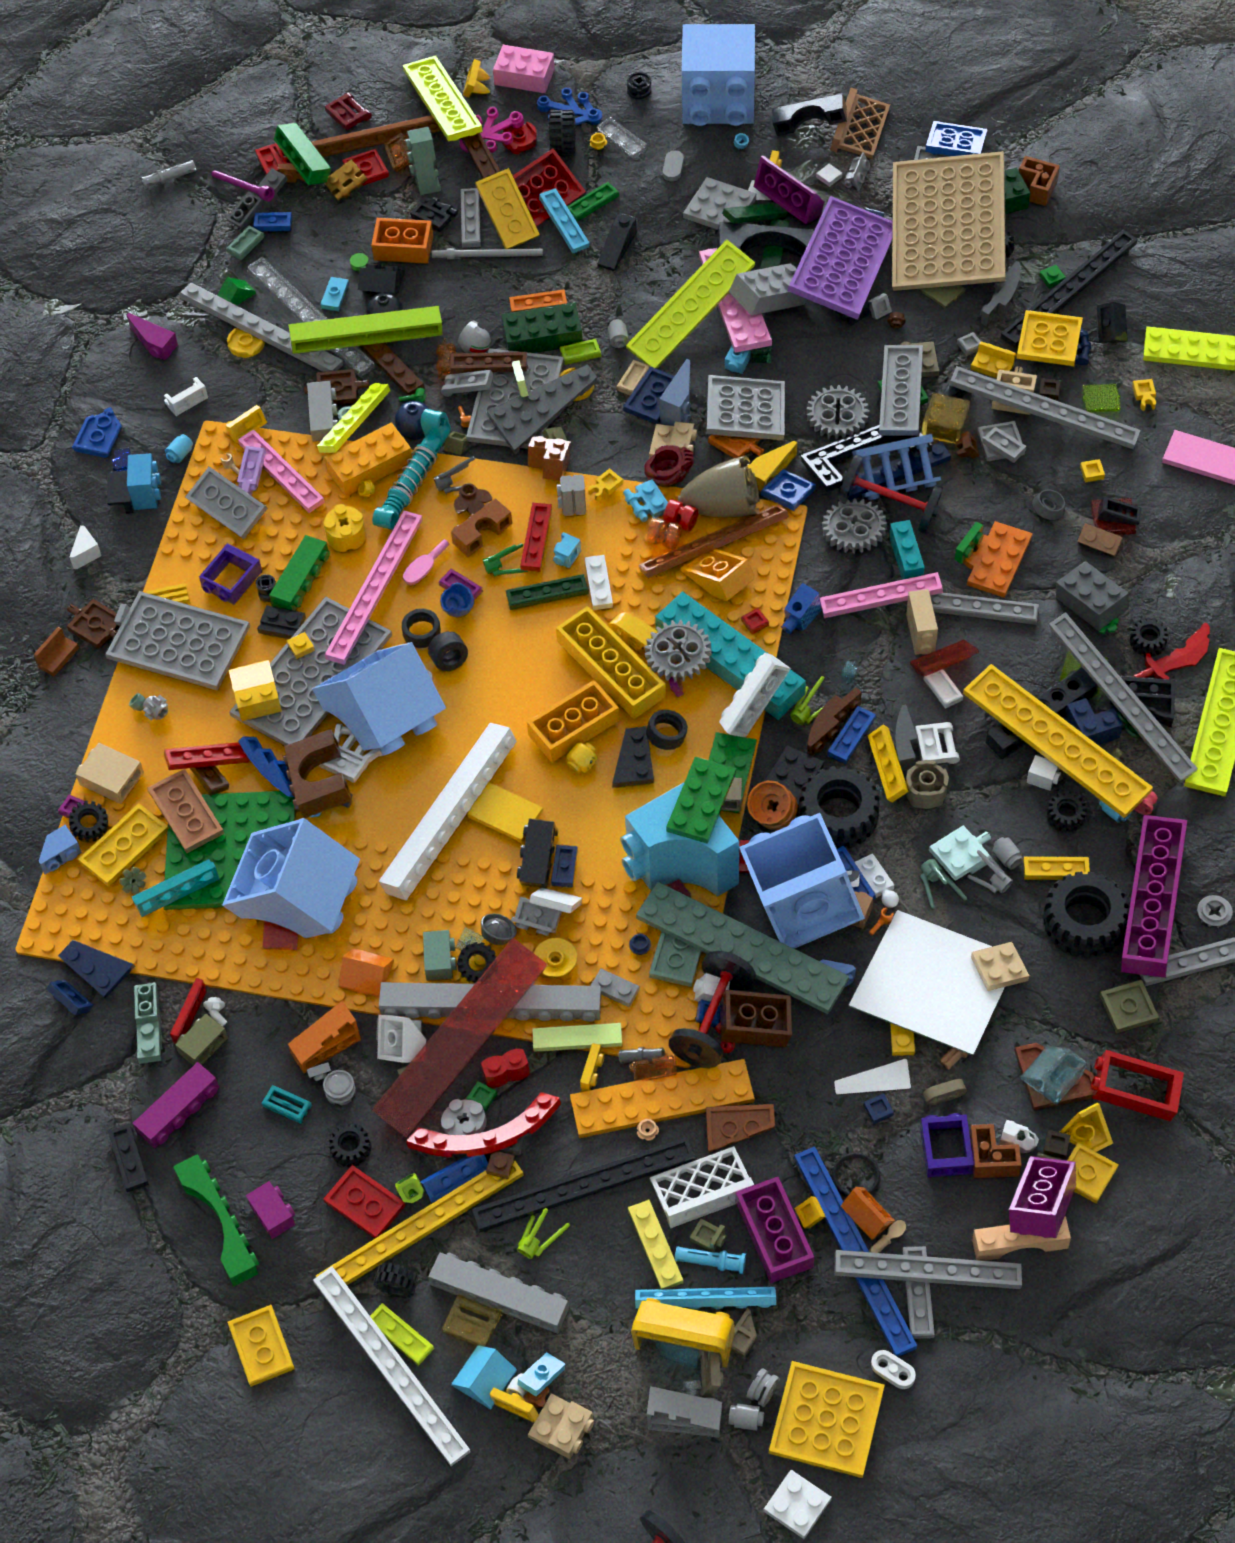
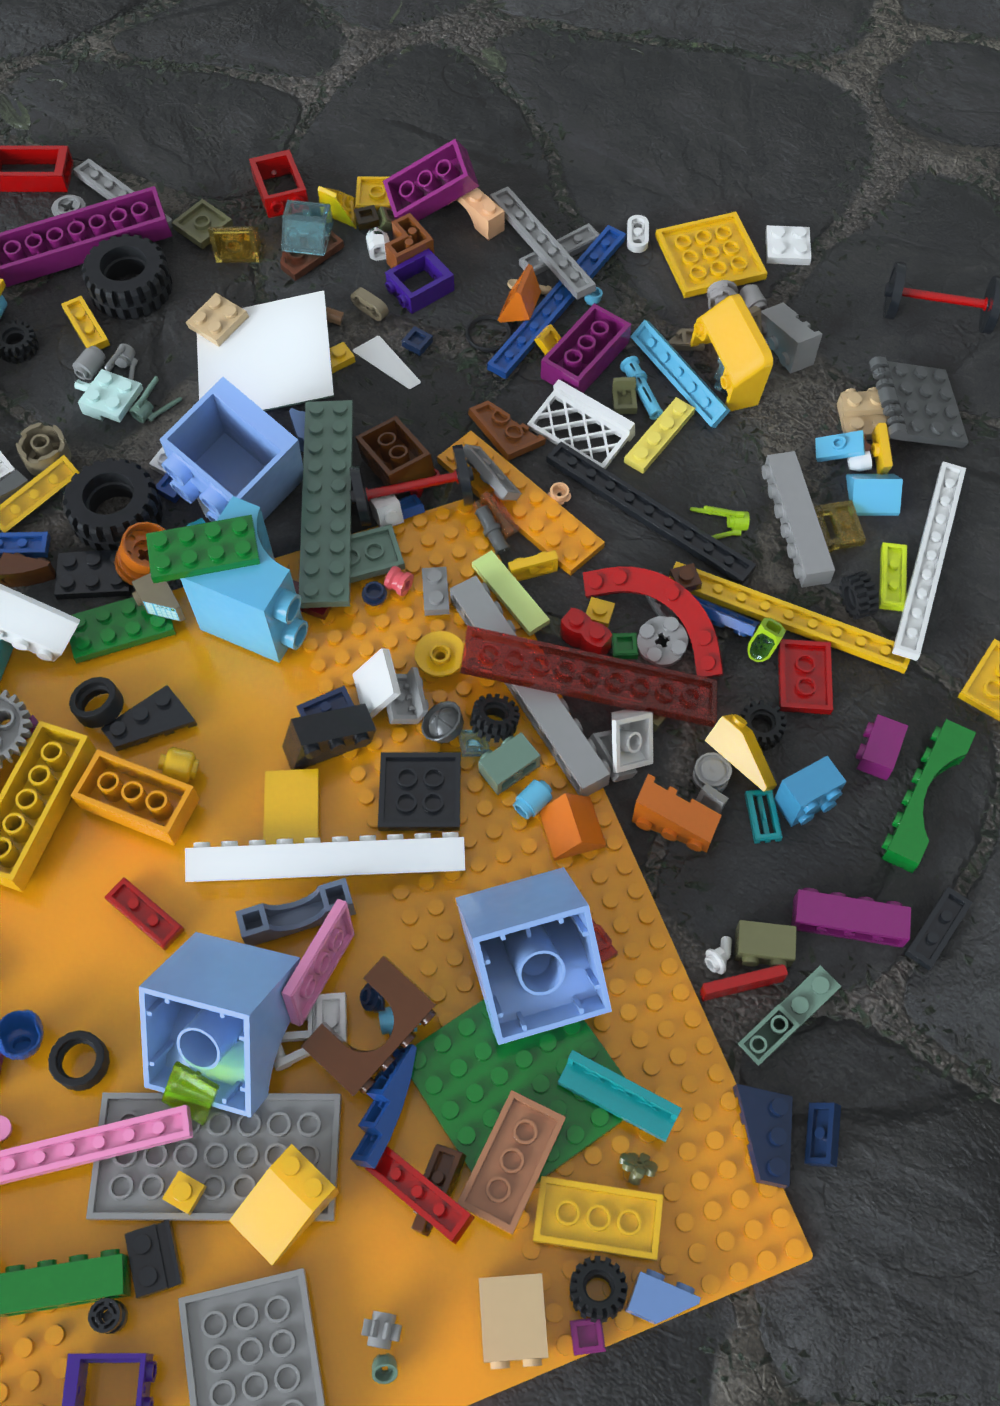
camera: 125 degrees left, 5 degrees up
black tyre [428,631,468,671] -> none
none -> red tile [104,877,185,951]
none -> clear neon green piece [161,1061,220,1125]
none -> clear yellow slope [208,227,261,263]
none -> sand blue arch [235,878,356,946]
none -> bright pink tile [281,899,355,1026]
none -> black plate [378,752,461,831]
none -> coral wheel [384,566,414,597]
none -> light grey plate [463,444,522,501]
none -> medium azure brick [513,780,553,819]
none -> medium azure hinge [584,287,603,306]
none -> yellow plate [586,597,615,628]
none -> slope [705,714,777,792]
none -> dark azure brick [774,756,847,827]
none -> dark grey hinge [869,356,969,448]

